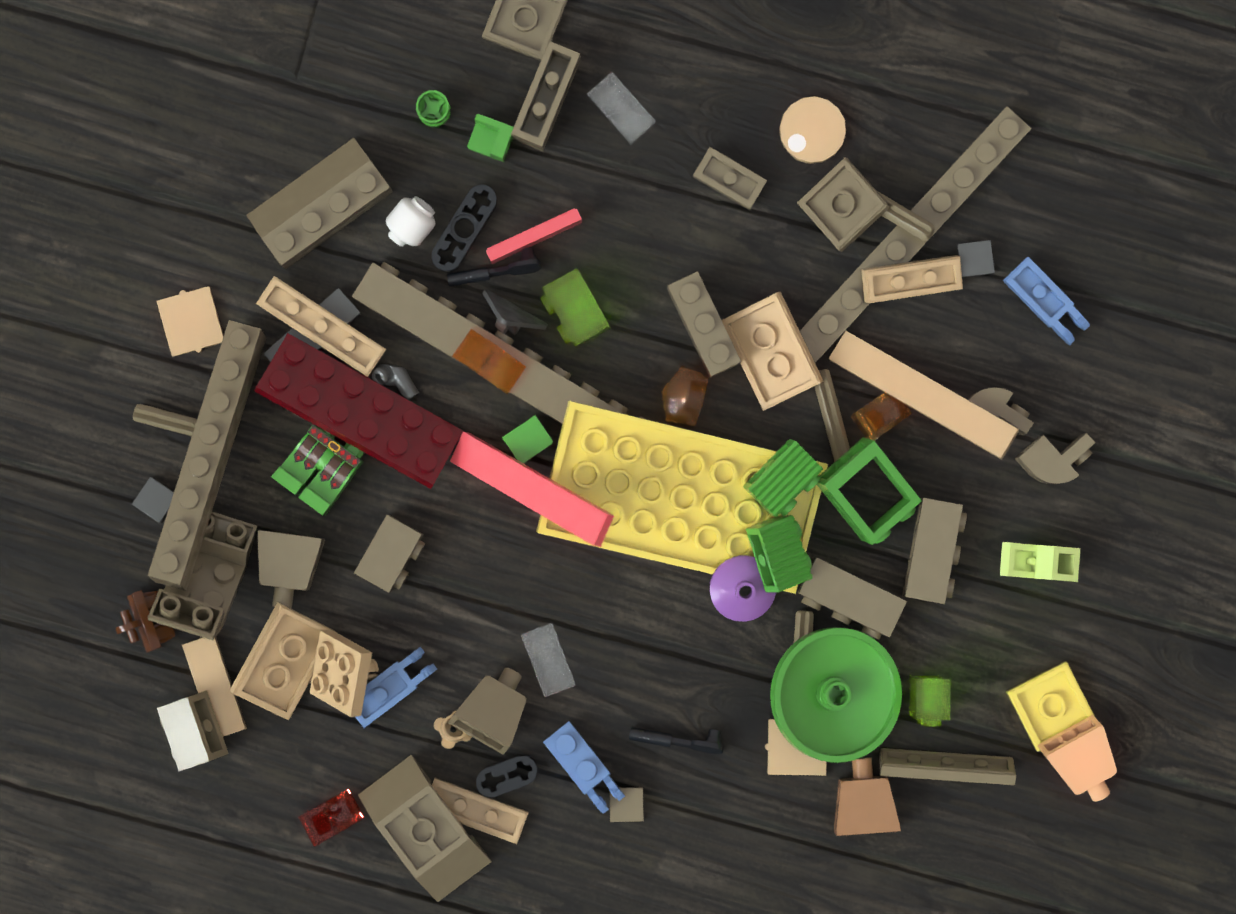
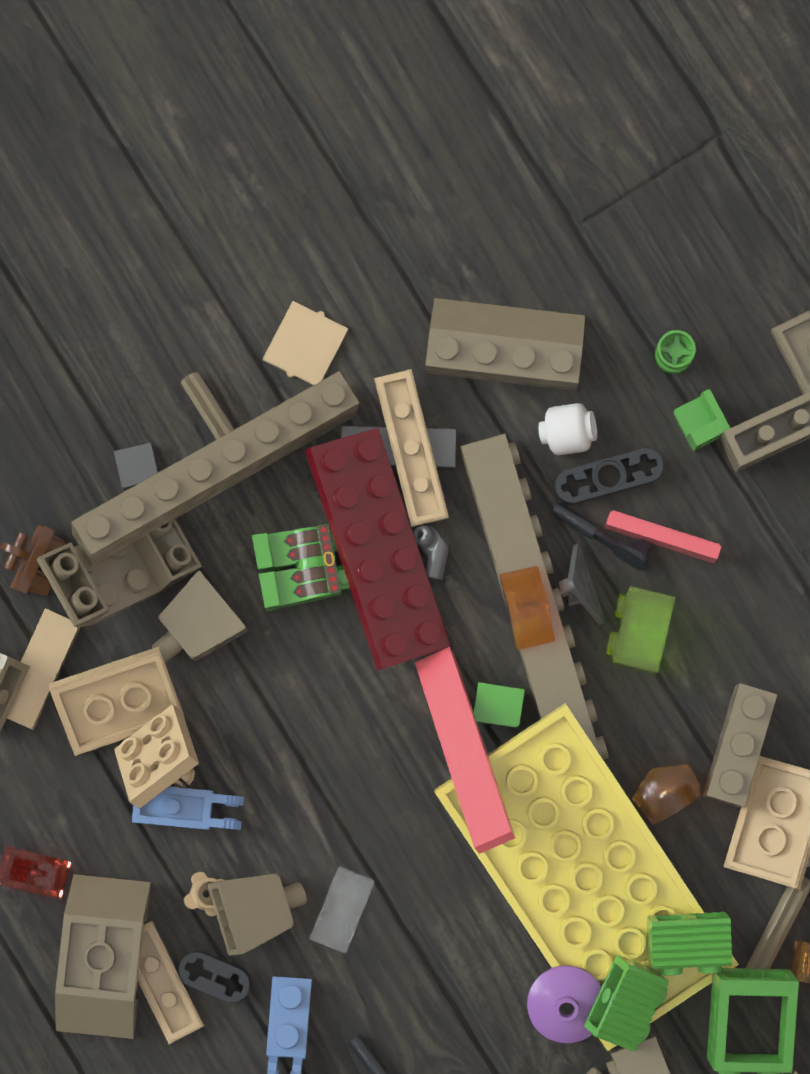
camera: 45 degrees right, 5 degrees down
dark tan brick [354,515,426,593] -> none

